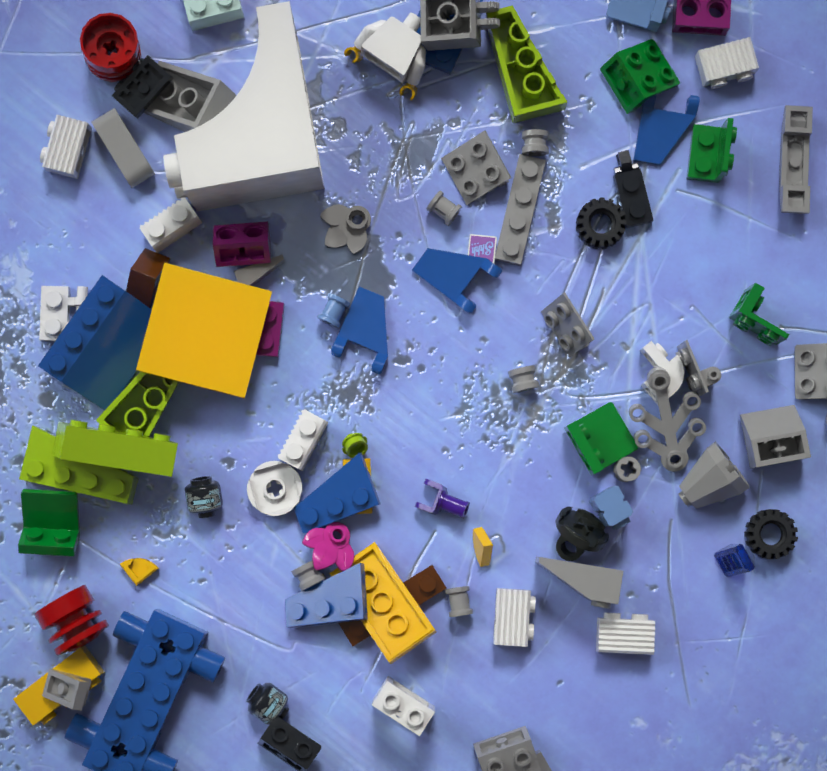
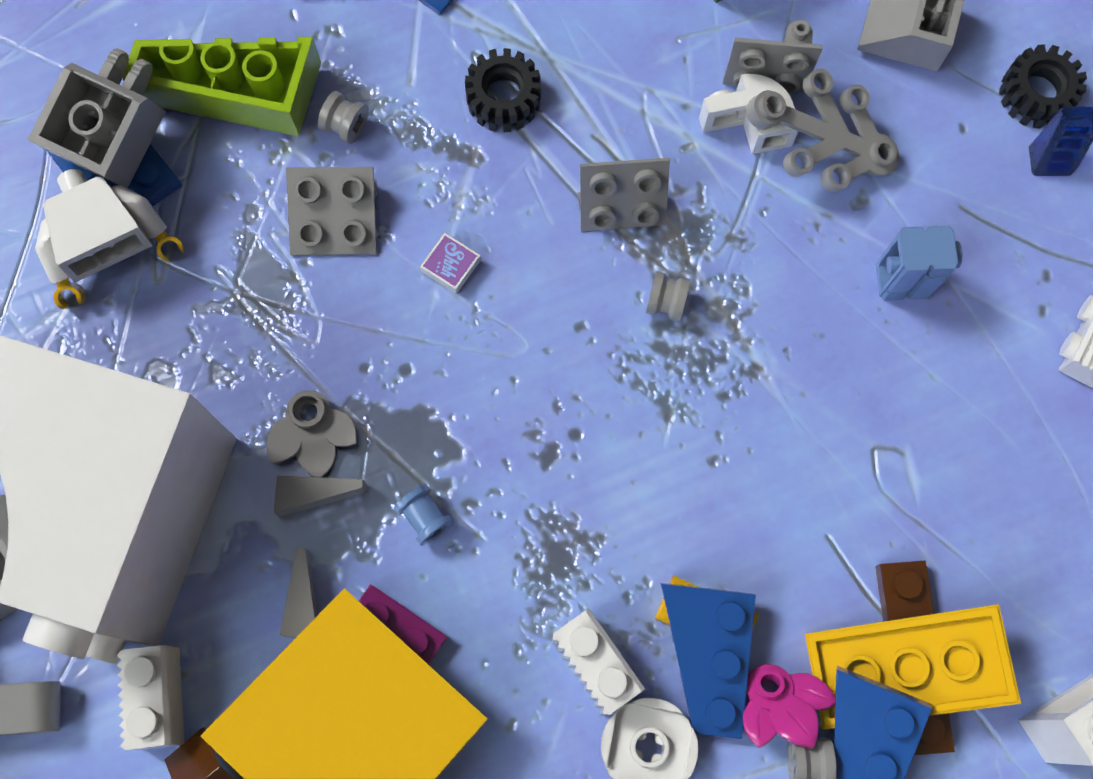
camera: 65 degrees left, 10 degrees down
magenta brick [213,221,271,267] -> none
blue flag [331,286,388,374] -> none
lime plate [342,433,368,458] -> none
blue flag [412,248,502,313] -> none
dark purple piece [415,479,470,519] -> none
light grey bush [427,191,462,226] -> none
light grey bush [445,586,473,617] -> none
yellow tile [473,527,493,567] -> none
white brick [493,588,536,647] -> none
light grey plate [495,154,546,266] -> none
light grey slope [535,557,623,609] -> none
pearl dark grey tile [555,507,609,561] -> none
green bracket [564,402,638,476] -> none
black hinge [613,150,654,228] -> none
light grey bush [613,457,641,482] -> none
light grey cone [678,441,750,509] -> none
none -> light grey piece [273,476,367,517]

